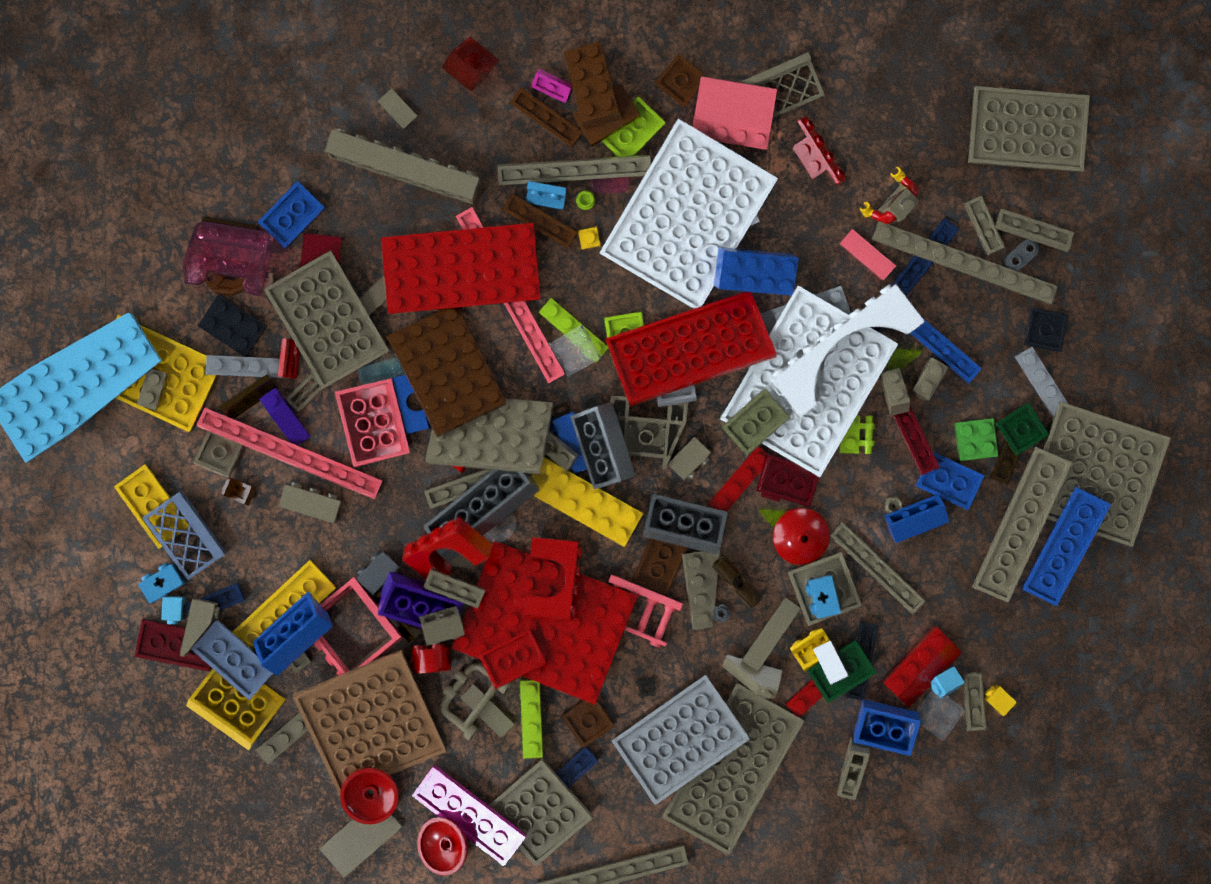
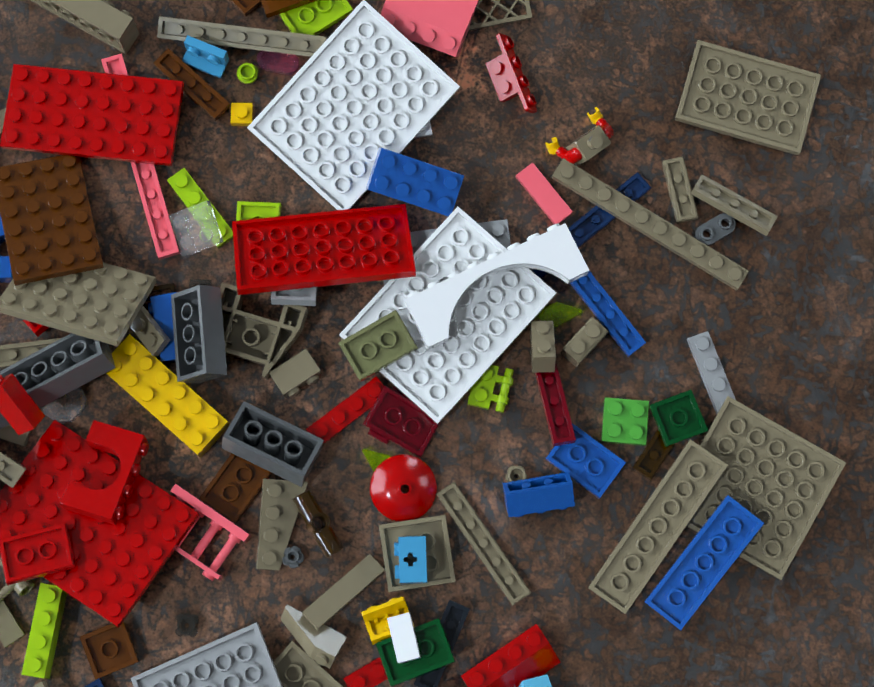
camera: 10 degrees right, 10 degrees down
black tile [1023,307,1069,353] -> none

